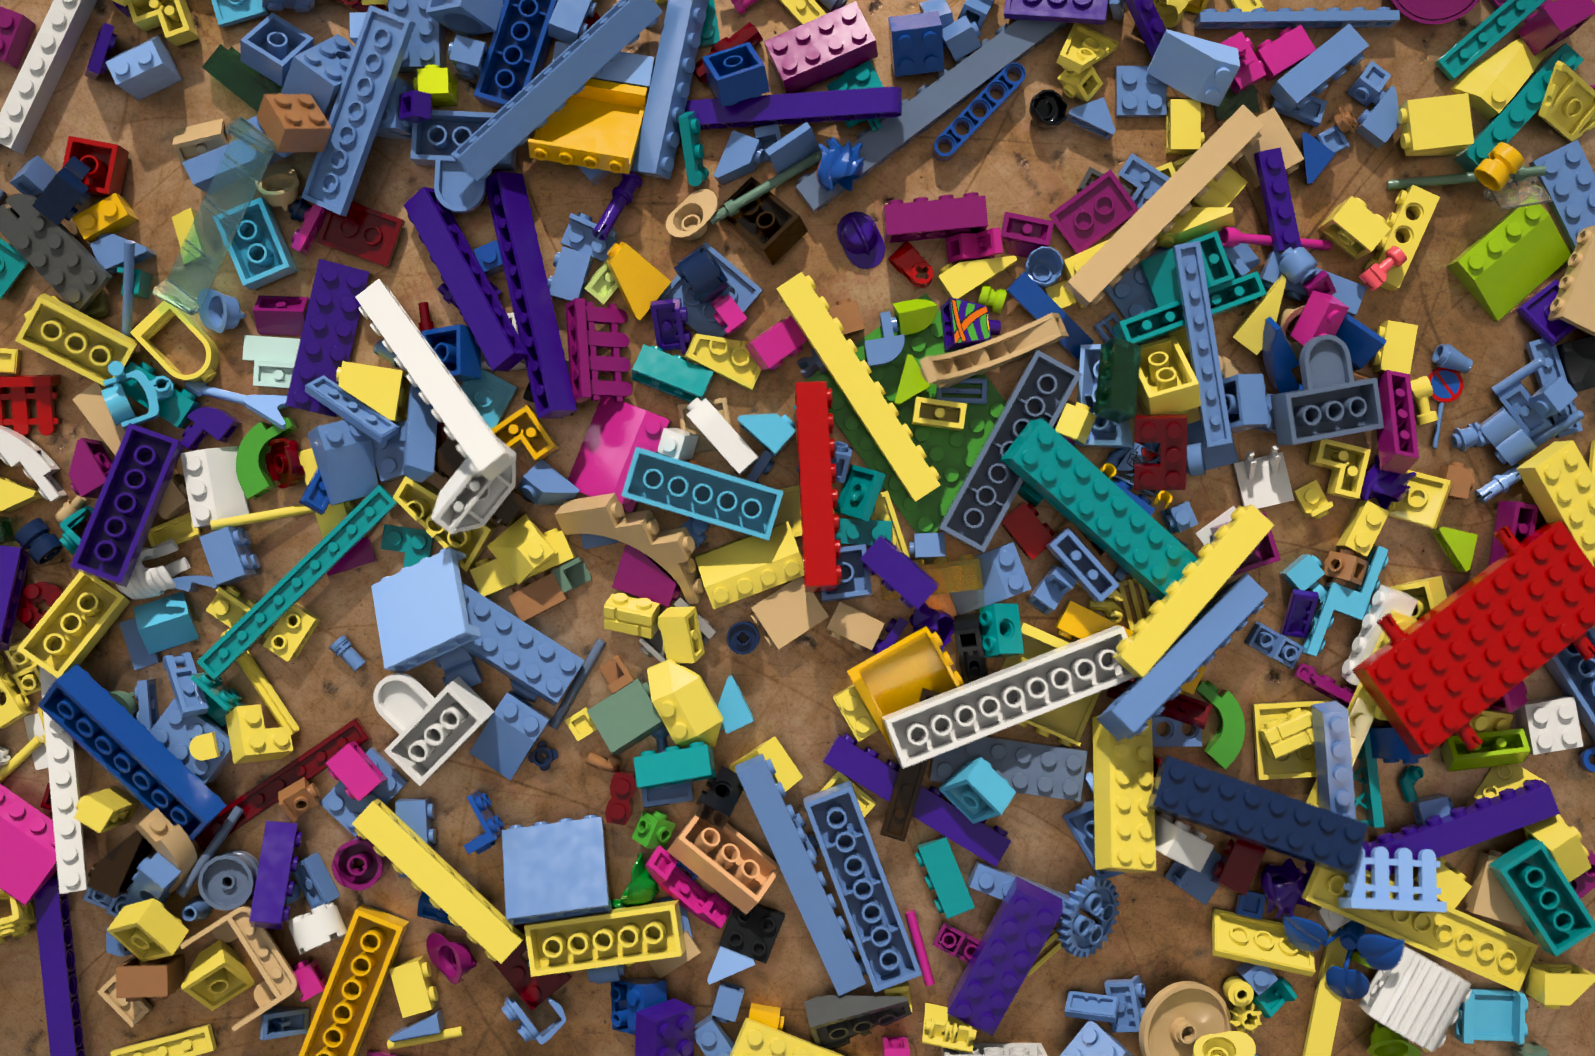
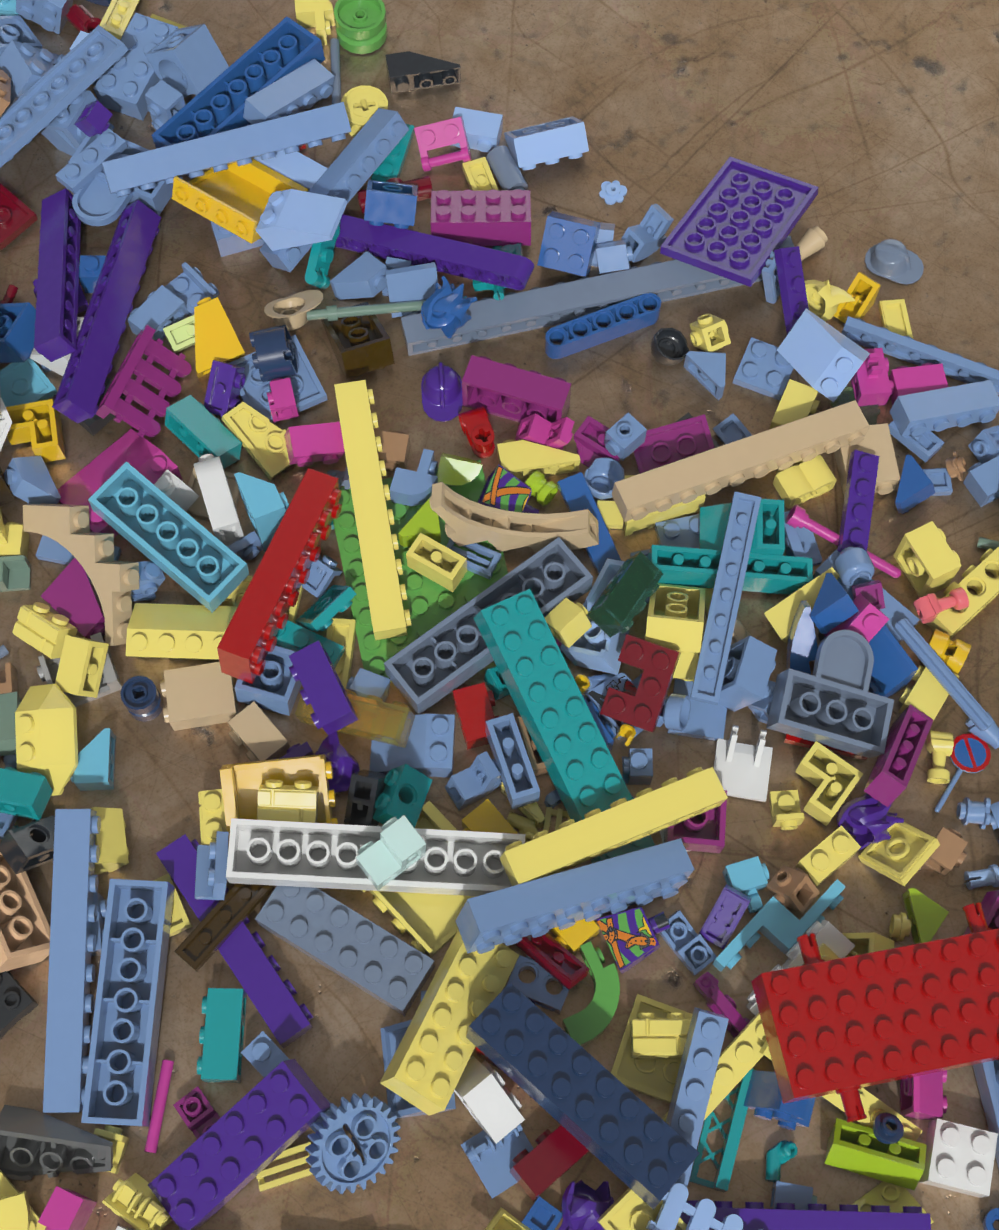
camera: 20 degrees right, 20 degrees down
neon yellow brick [414,65,458,107] -> none
dark purple pin [592,171,643,241] -> none
medium azure slope [938,757,1016,824] -> none
light yellow wing [1056,23,1120,73] -> none
light yellow slope [1155,207,1235,248] -> none
none -> medium blue plate [55,128,128,194]
none -> medium blue bracket [195,831,229,900]
none -> light blue slope [255,189,348,251]
none -> light yellow brick [257,780,318,823]
none -> light aqua brick [356,815,426,890]
none -> torso [597,907,671,974]
none -> medium blue brick [604,413,647,461]
none -> blue slope [810,573,859,634]
none -> dark blue plate [873,1113,904,1144]
none -> light yellow plate [889,912,911,942]
none -> medium blue axle [893,618,994,731]
none -> yellow wheel [928,629,971,675]

